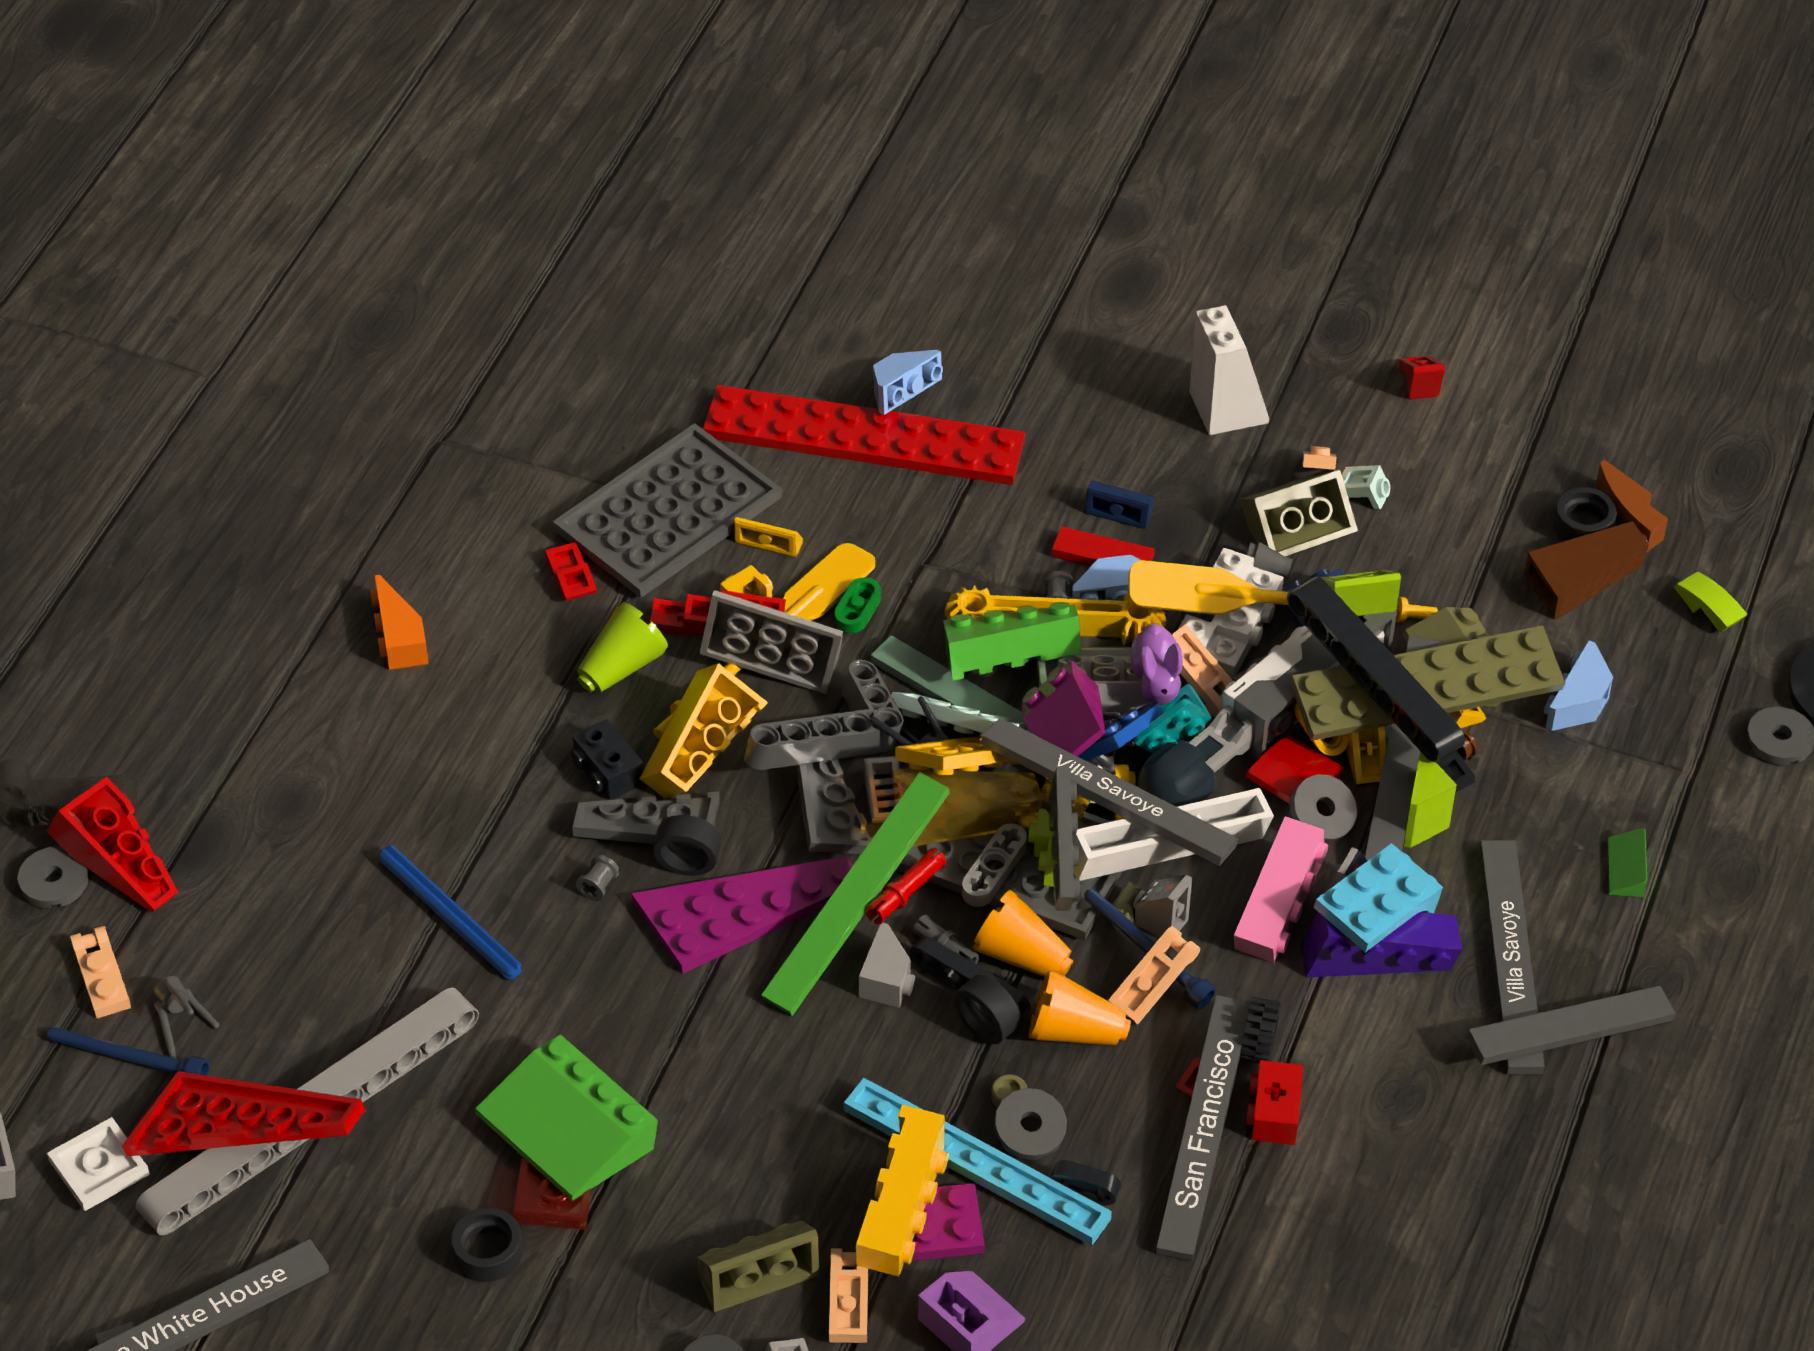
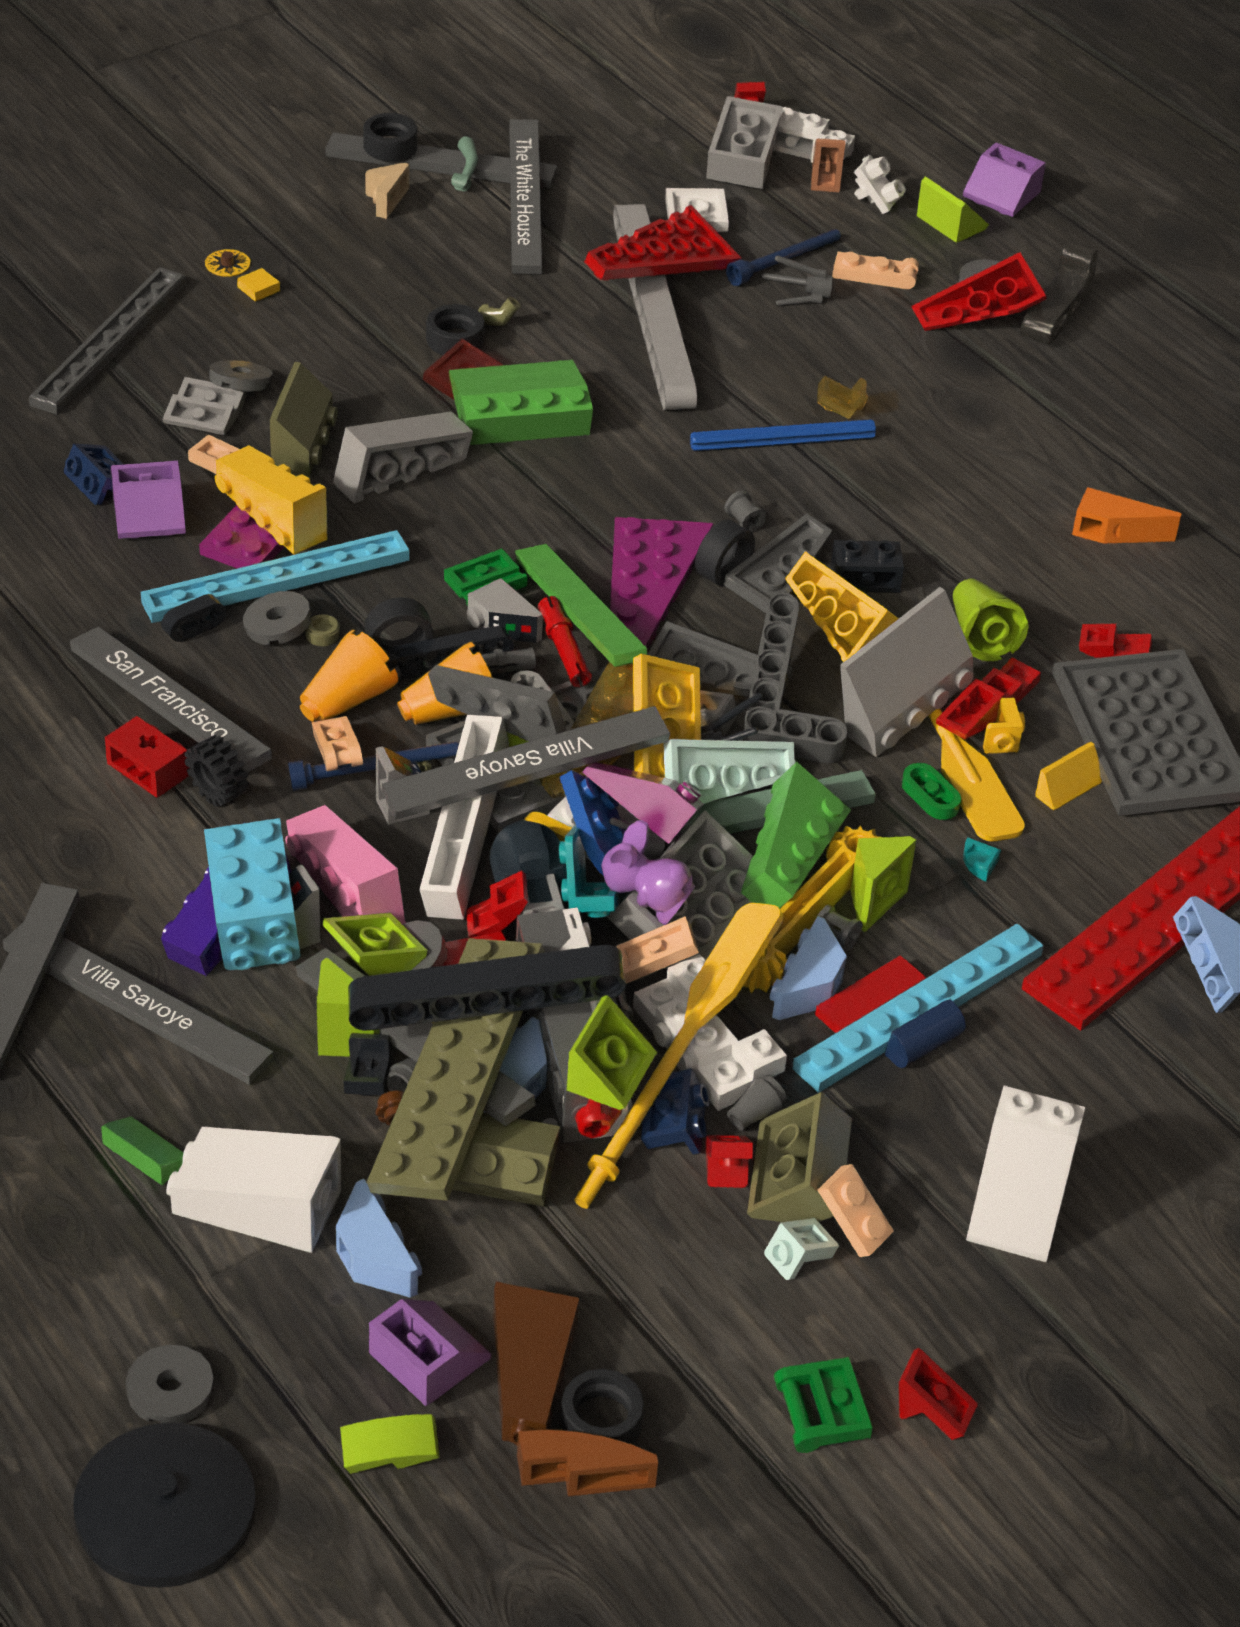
camera: 120 degrees right, 5 degrees down
none -> white slope [167,1127,341,1253]
none -> lime slope [323,913,427,976]
none -> light grey wedge [333,412,473,504]
none -> medium lavender slope [369,1299,491,1407]
none -> green plate [444,549,527,606]
none -> red slope [466,871,528,938]
none -> olive arm [478,296,521,326]
none -> red slope [705,1135,753,1188]
none -> green plate [773,1357,873,1453]
none -> medium azure plate [792,923,1044,1093]
none -> clear yellow bracket [817,376,868,419]
none -> lime slope [850,836,916,932]
none -> teal tile [963,837,1001,882]

